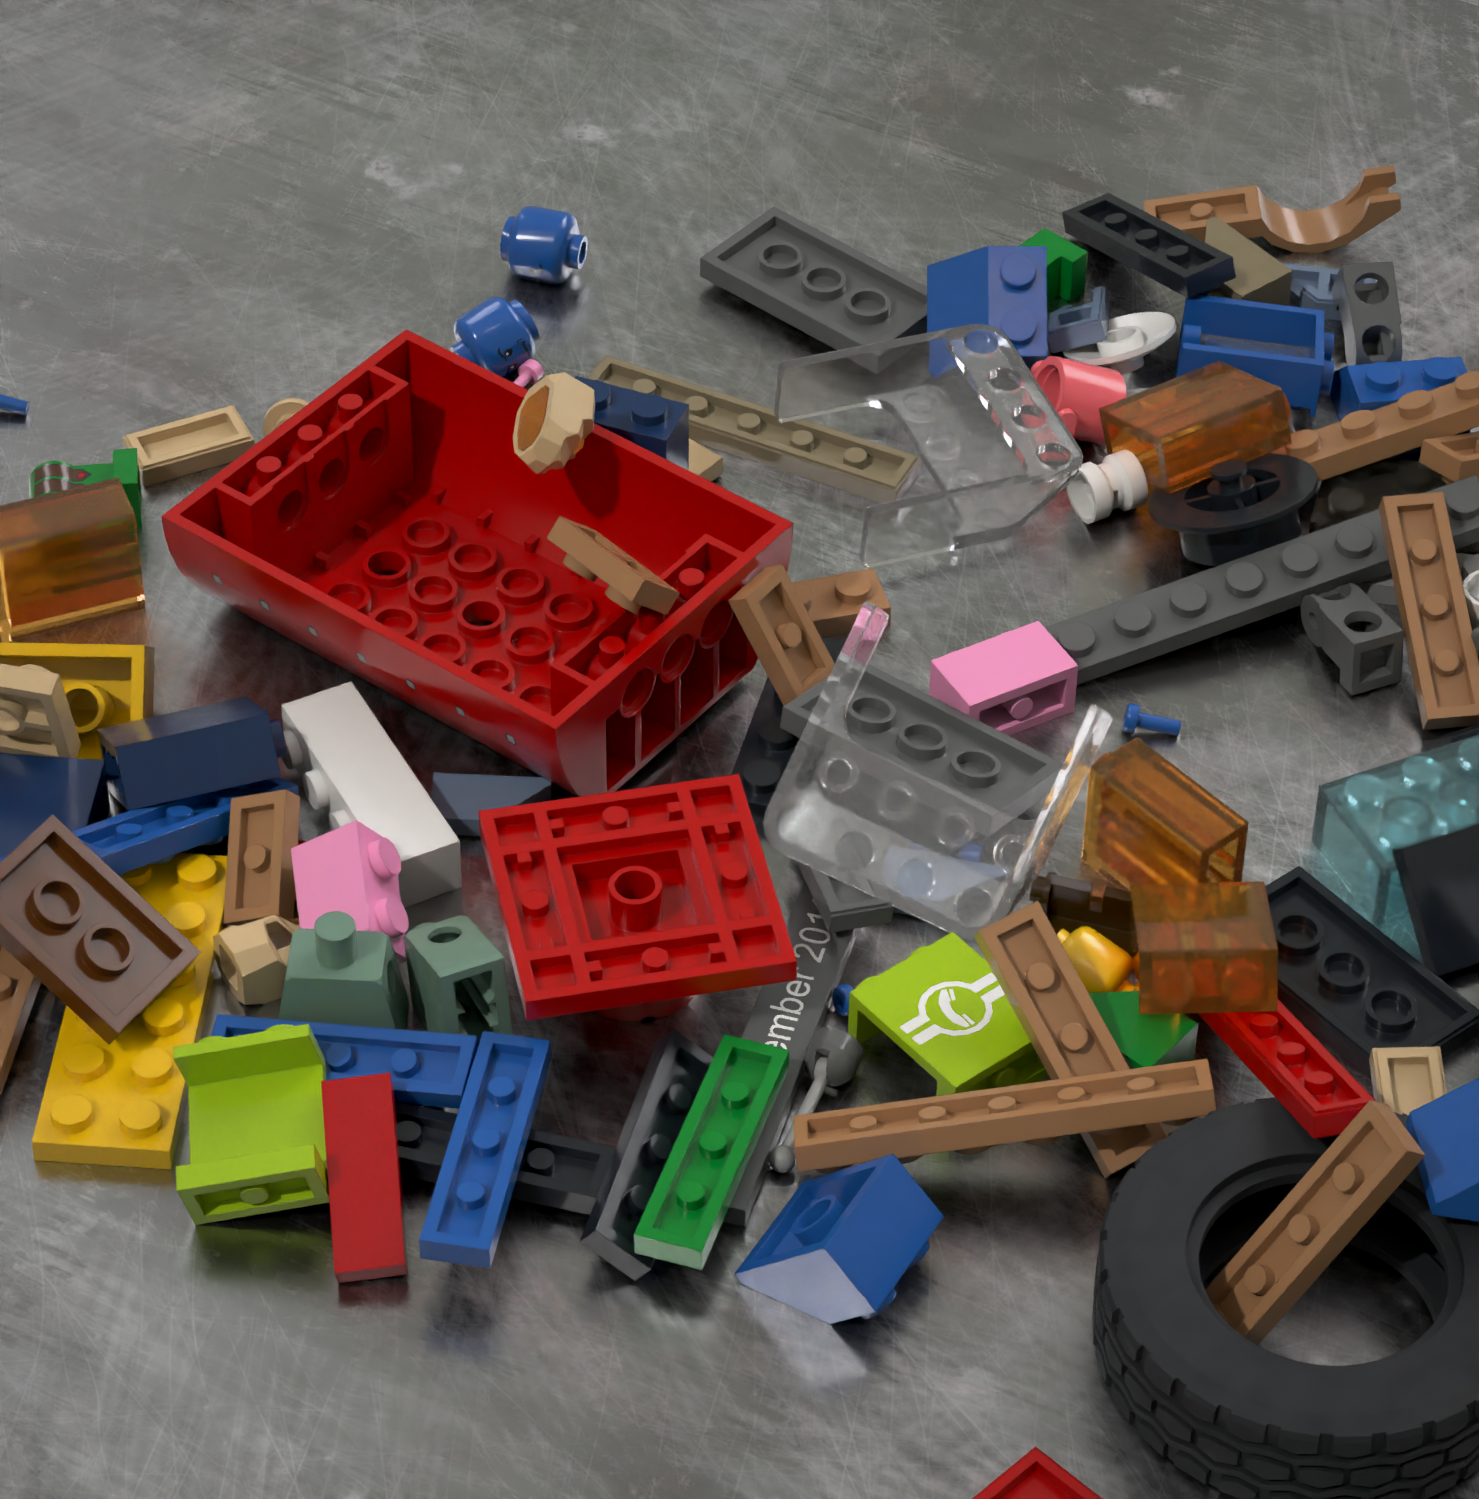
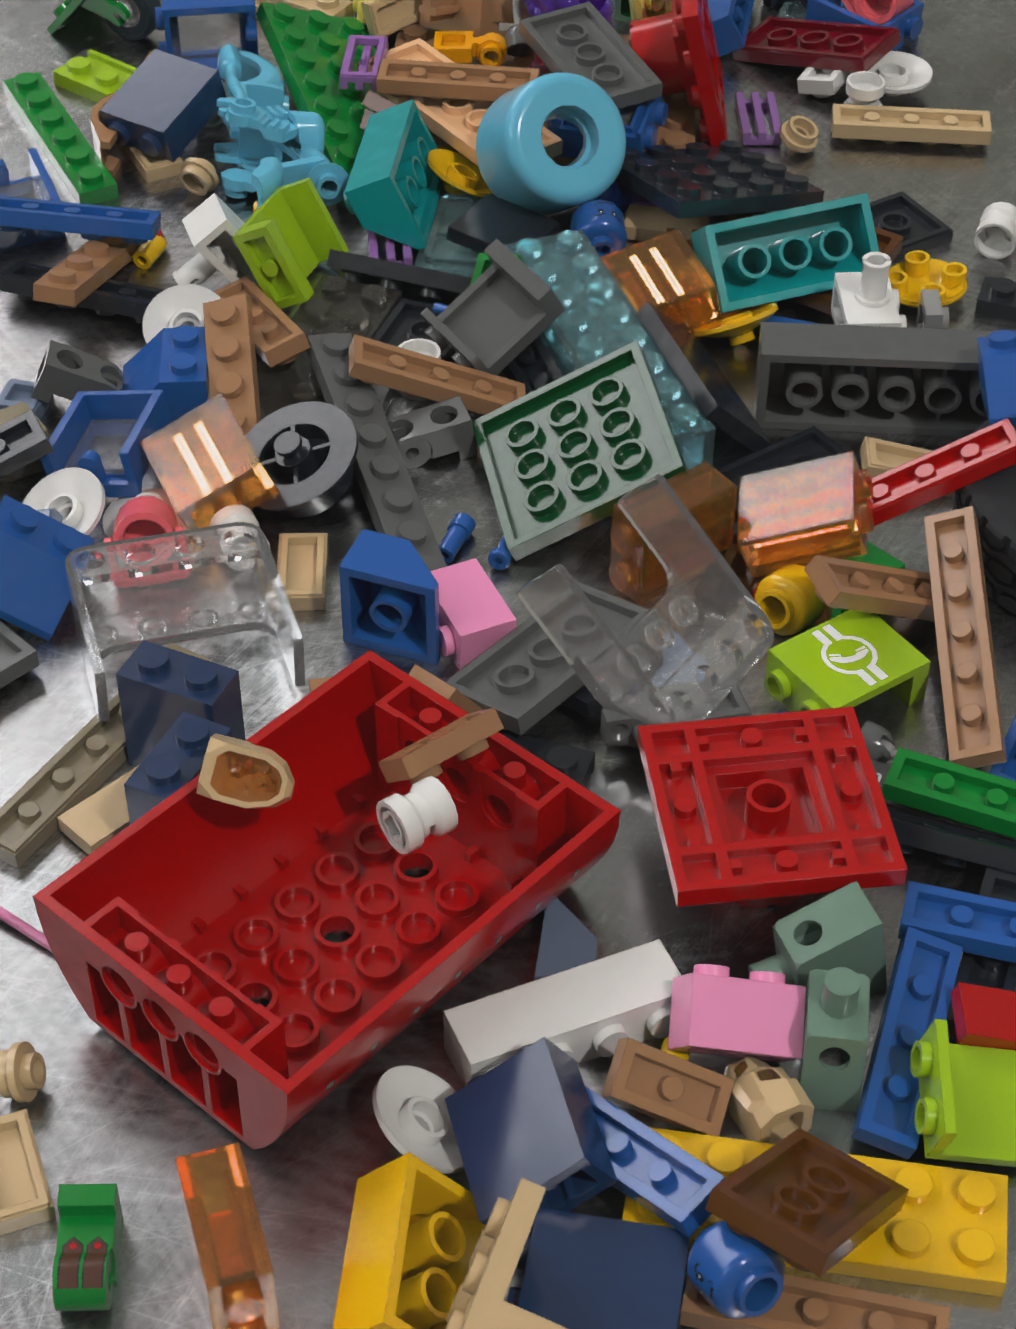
camera: 85 degrees left, 0 degrees up
none -> dark blue brick [116,640,245,767]
none -> tan tile [275,533,328,611]
none -> blue slope [339,529,440,666]
none -> white dish [372,1065,464,1173]
none -> white wheel [376,776,458,855]
none -> blue piece [439,513,476,563]
none -> plate [472,340,690,561]

